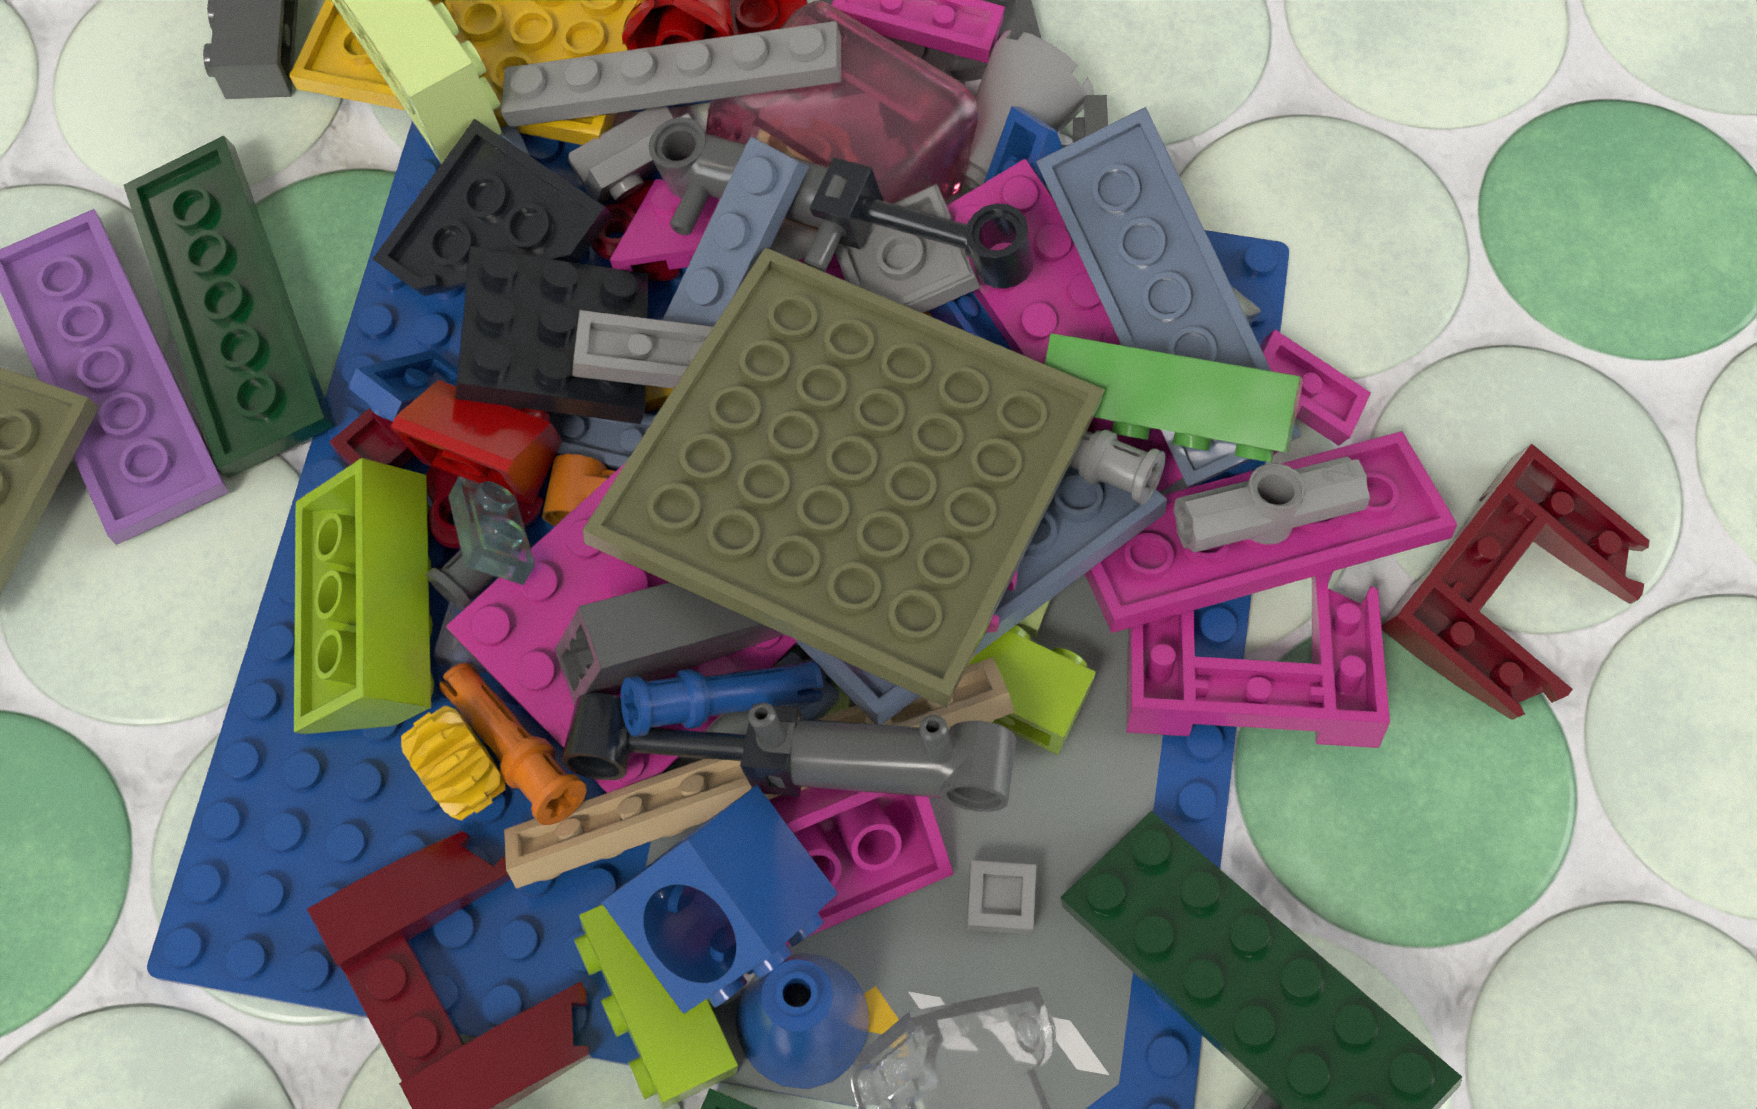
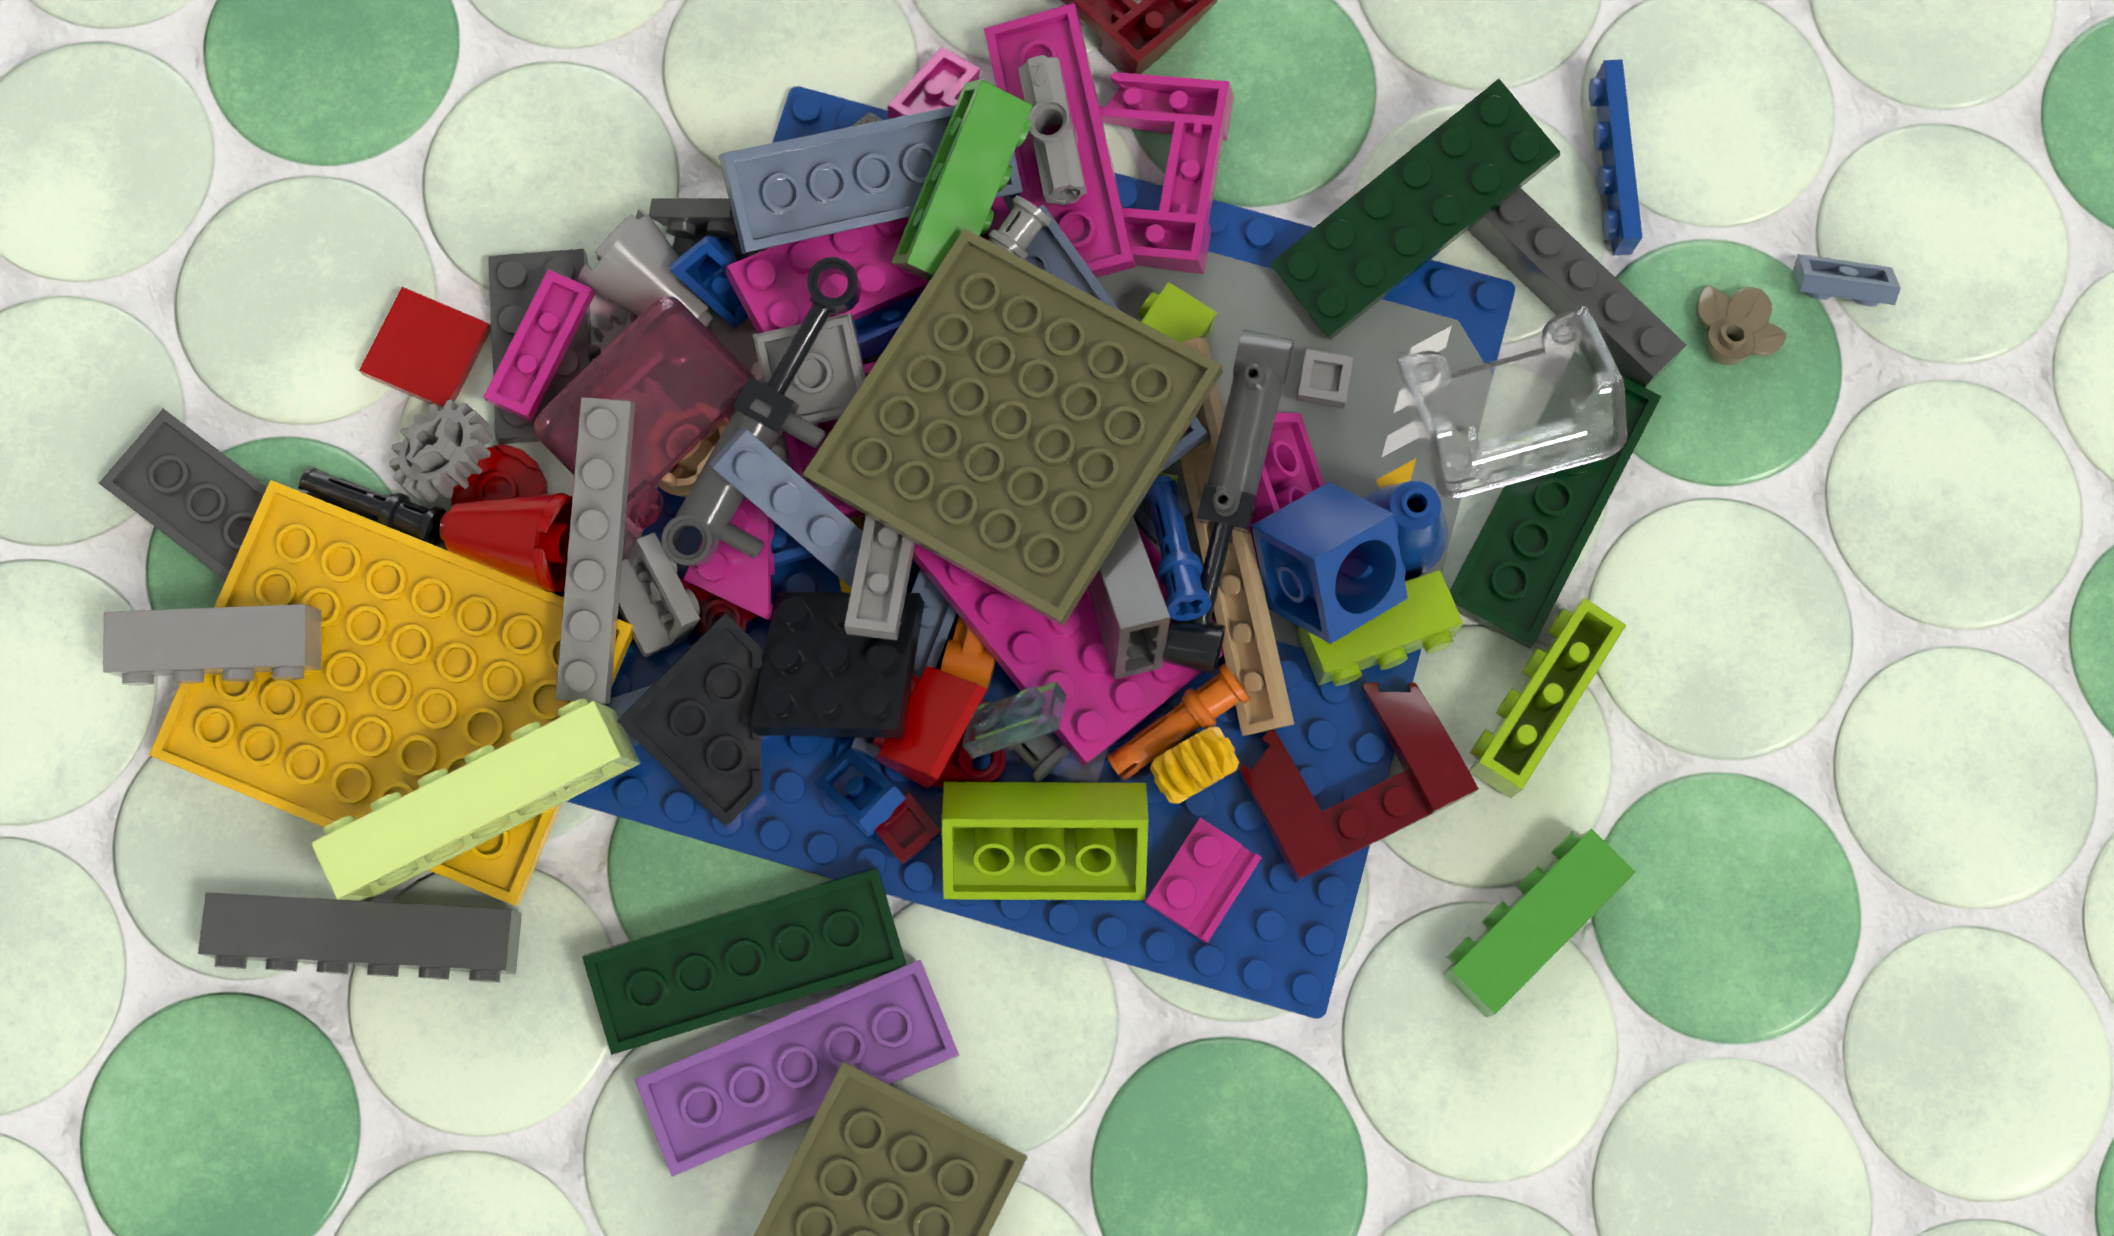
camera: 85 degrees left, 10 degrees up
none -> dark pink plate [1145,818,1262,944]

